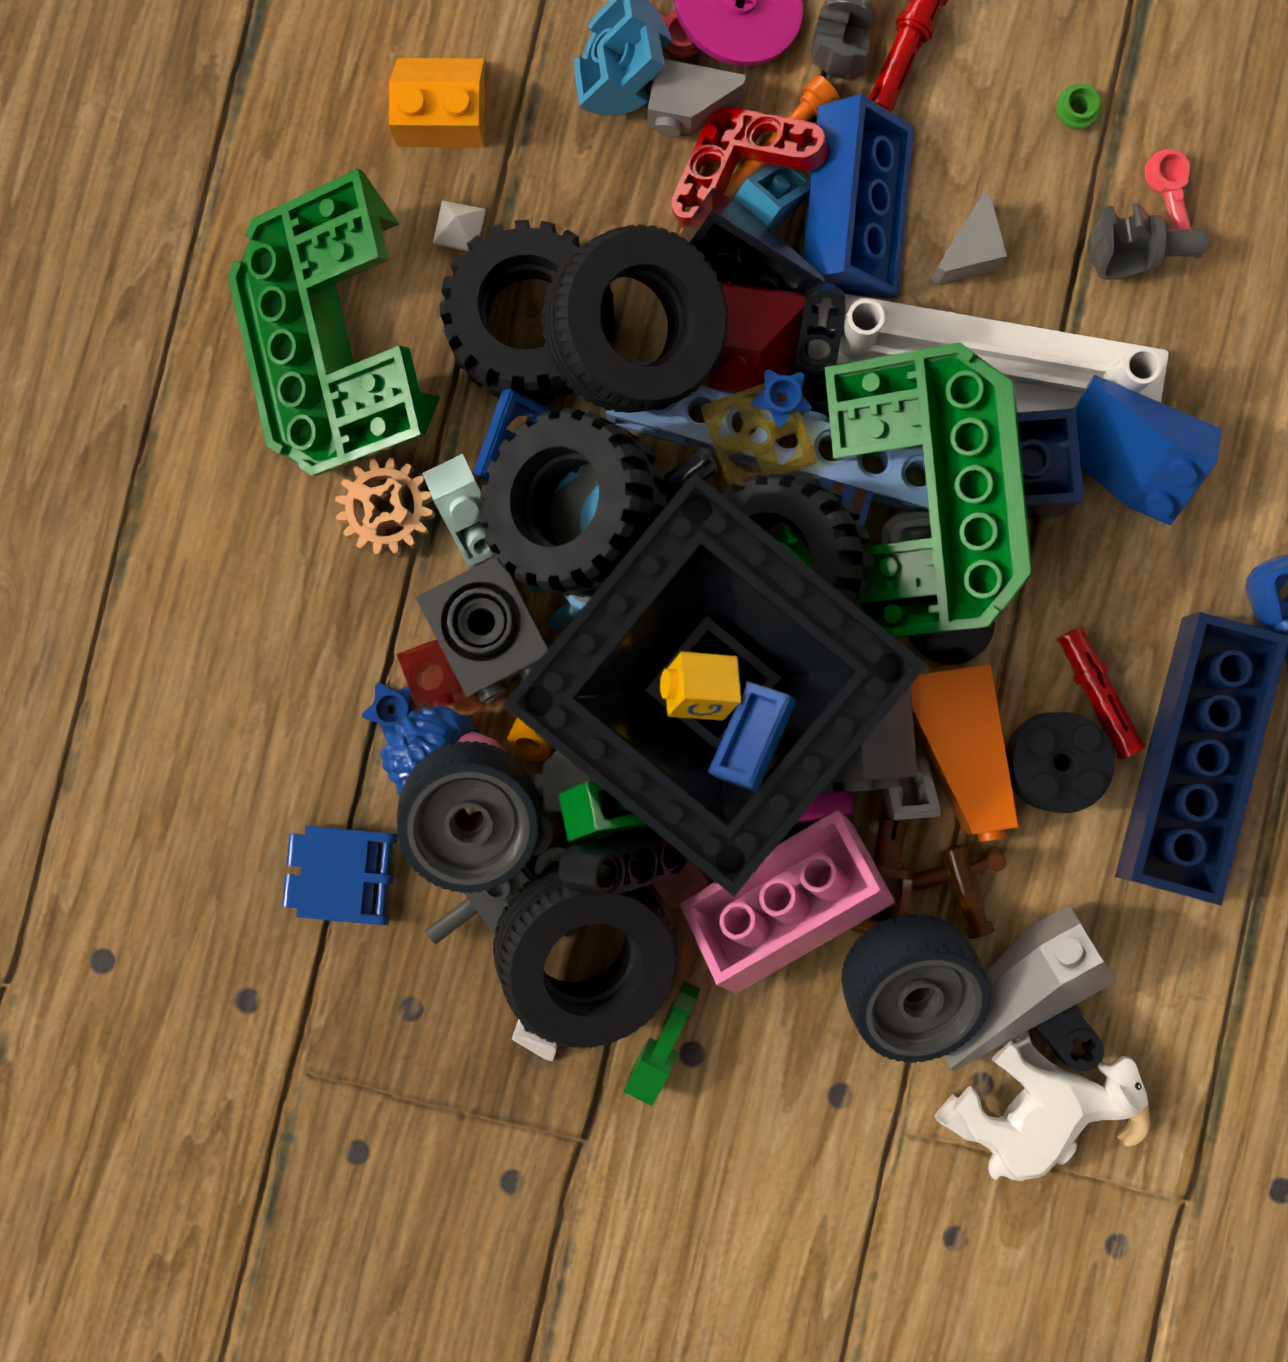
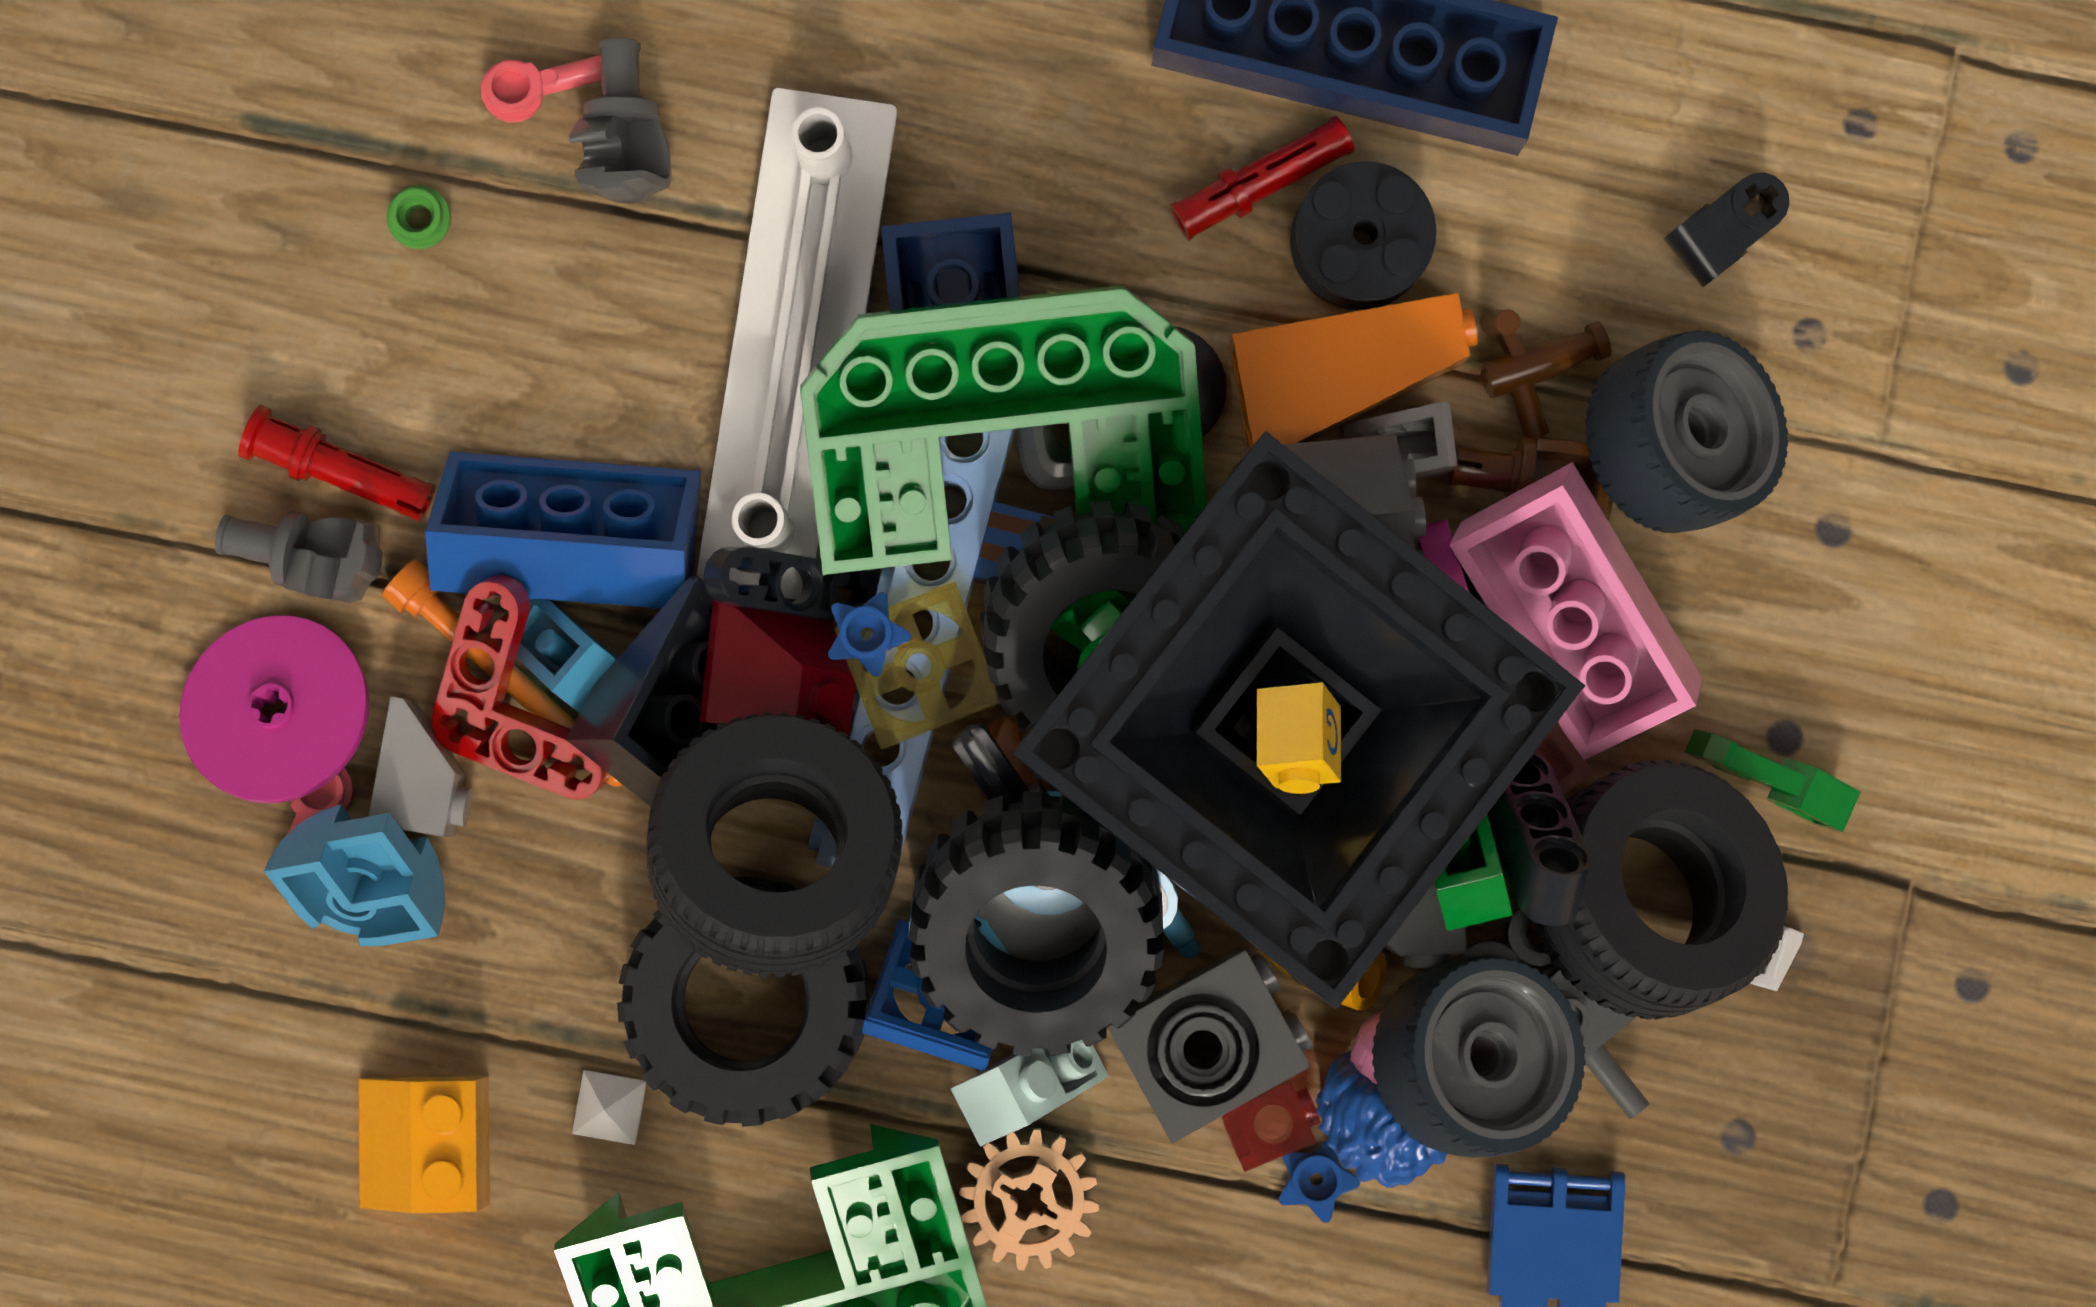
camera: 90 degrees left, 0 degrees up
blue tile [708,682,796,792] -> none
light grey slope [930,192,1007,285] -> none
white animal [934,1031,1151,1181] -> none
light grey wedge [944,904,1117,1071] -> none
blue slope [1074,374,1222,526] -> none

